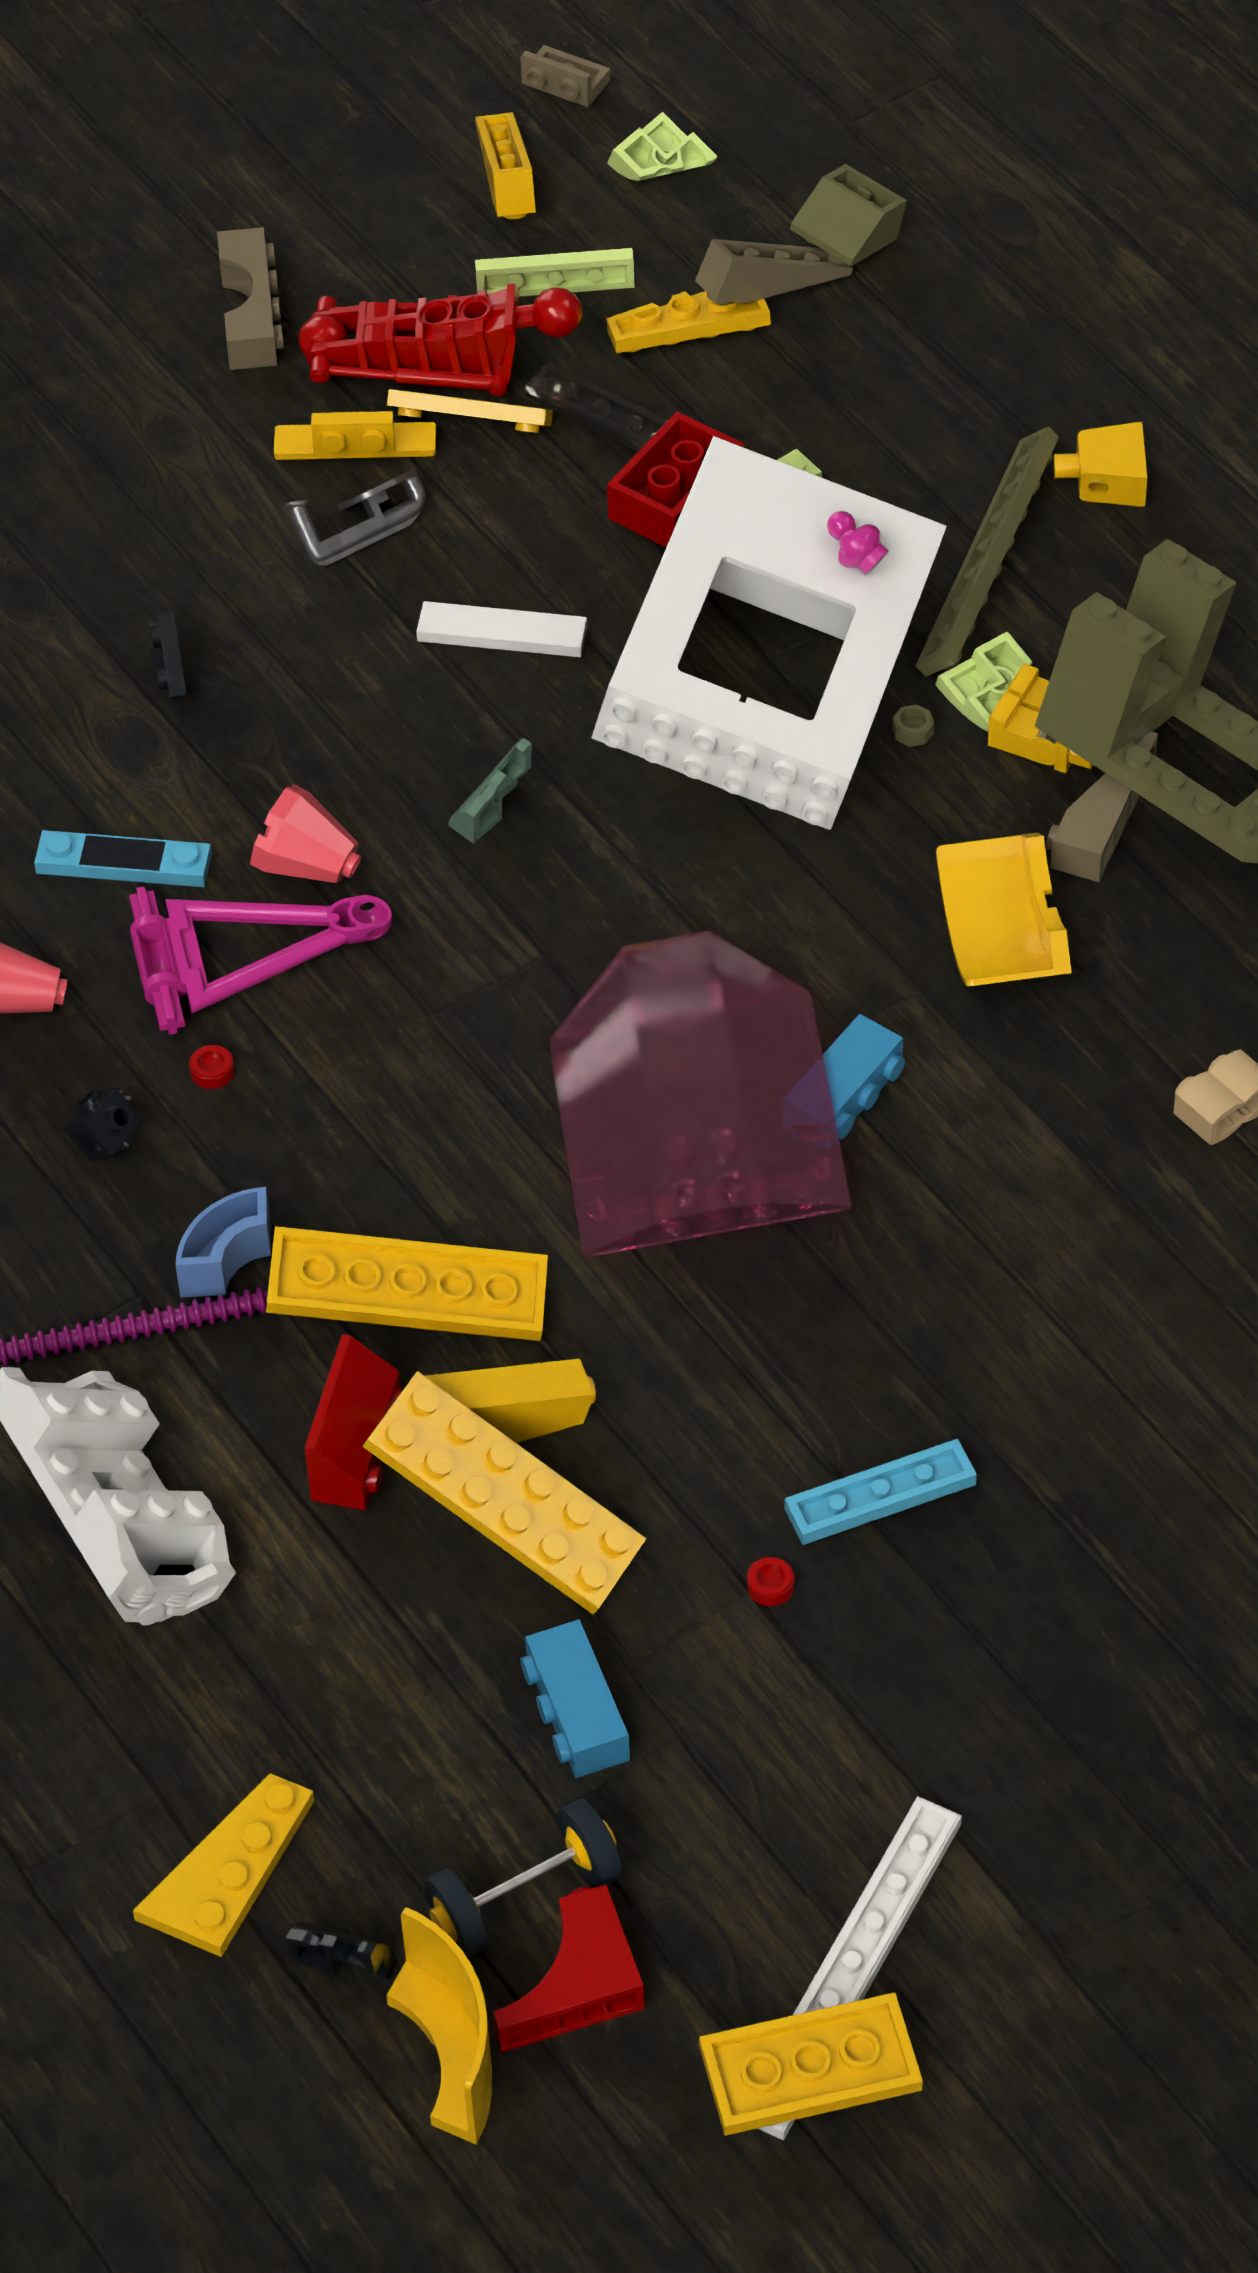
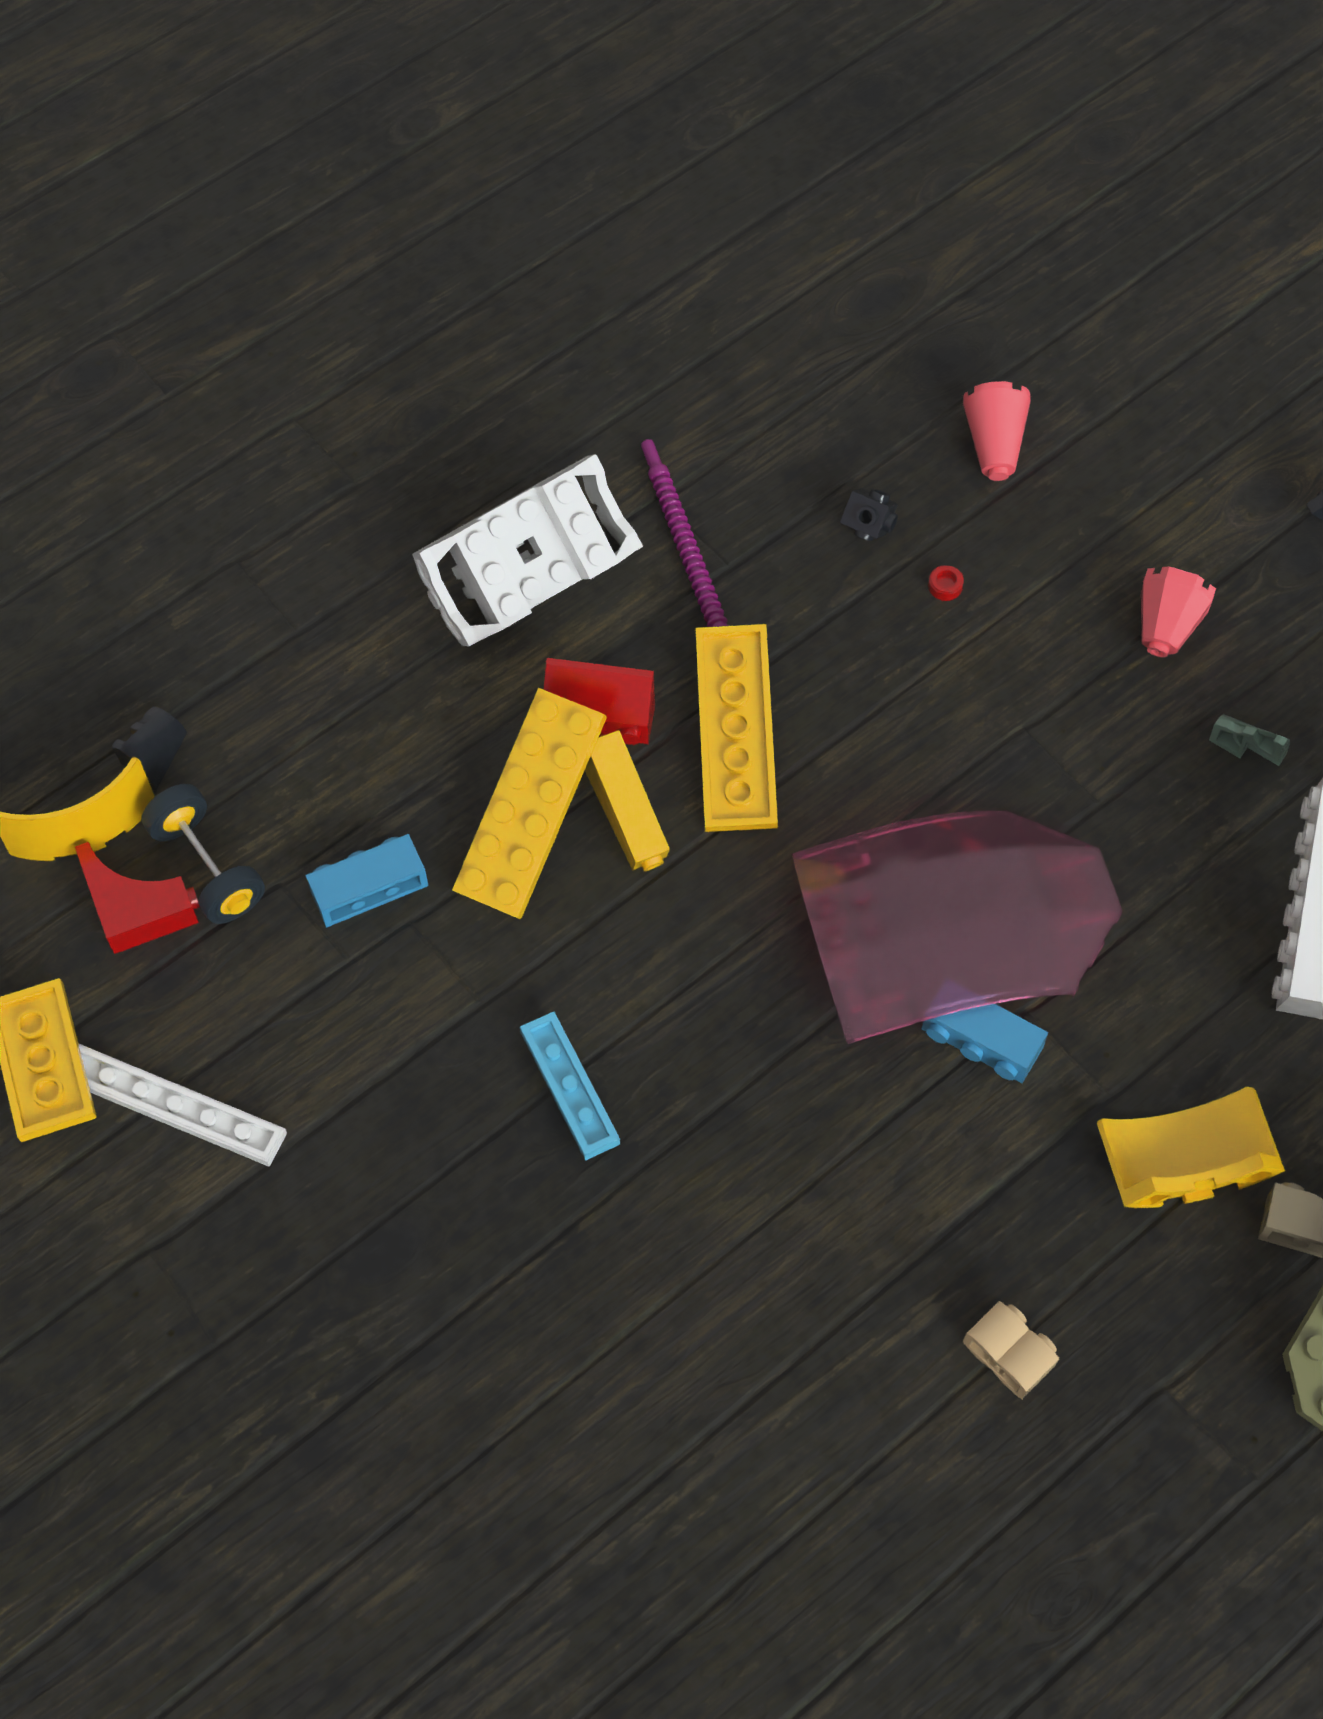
camera: 85 degrees right, 10 degrees up
medium azure plate [34,830,212,887] -> none
dark pink piece [129,887,392,1035] -> none
yellow wing [133,1773,314,1957] -> none
medium blue brick [175,1187,271,1298] -> none
red tile [747,1557,794,1606] -> none

